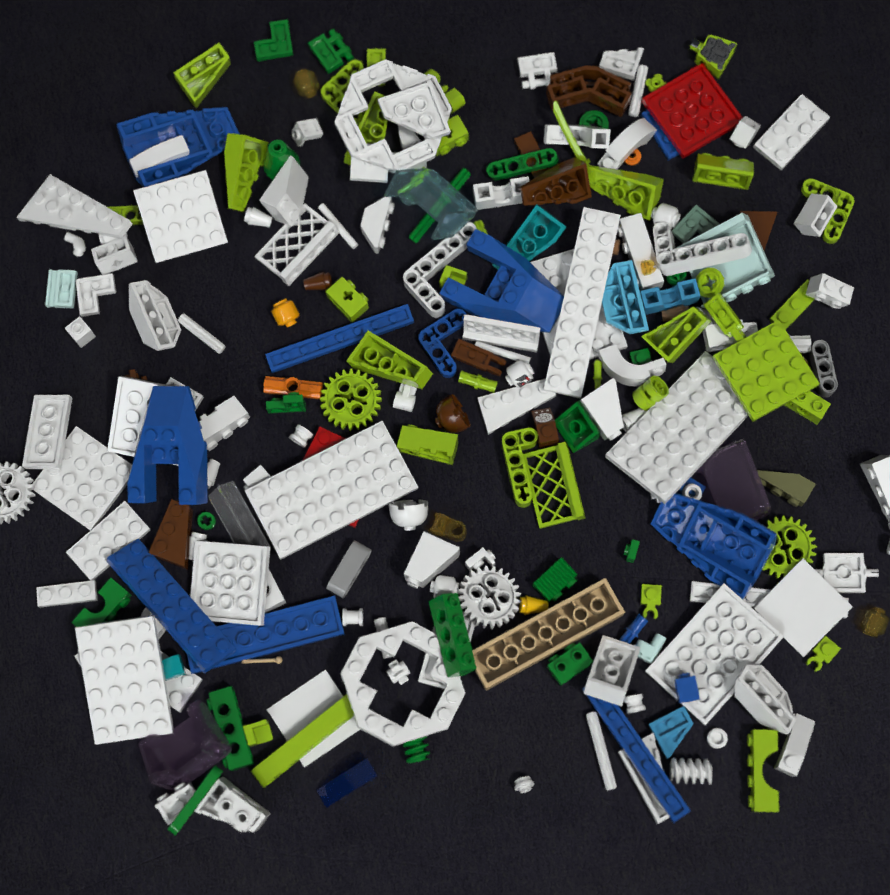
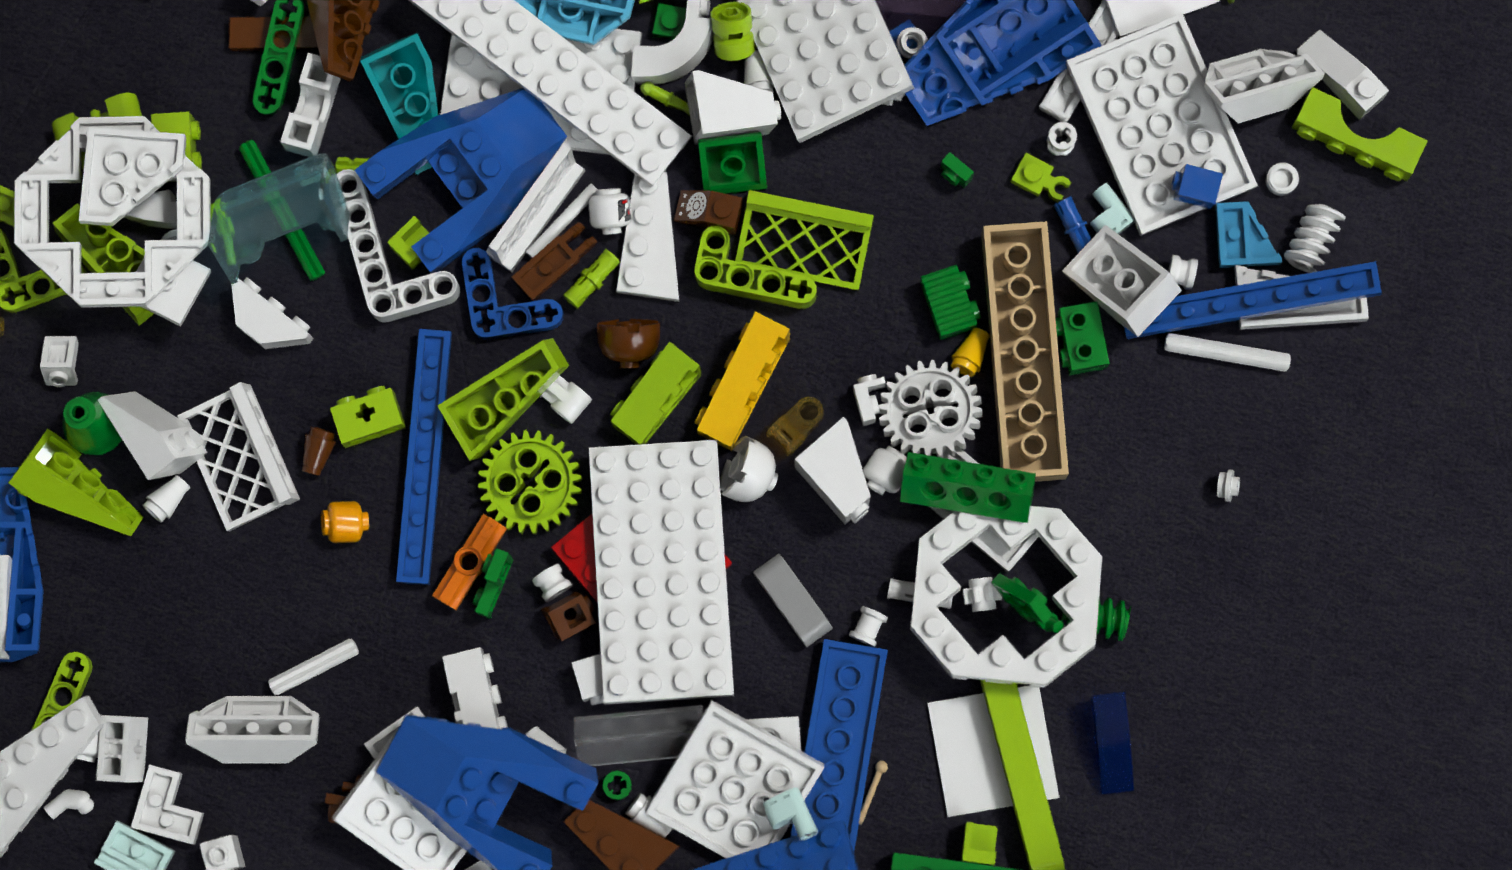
camera: 65 degrees left, 5 degrees up
white plate [133,170,228,263] -> none
white bar [318,203,358,249] -> none
none -> reddish brown brick [541,592,596,641]
none -> yellow wedge [695,311,790,451]
none -> light aqua piece [763,787,818,840]
none -> green plate [991,573,1063,633]
none -> white bush [1047,122,1077,156]

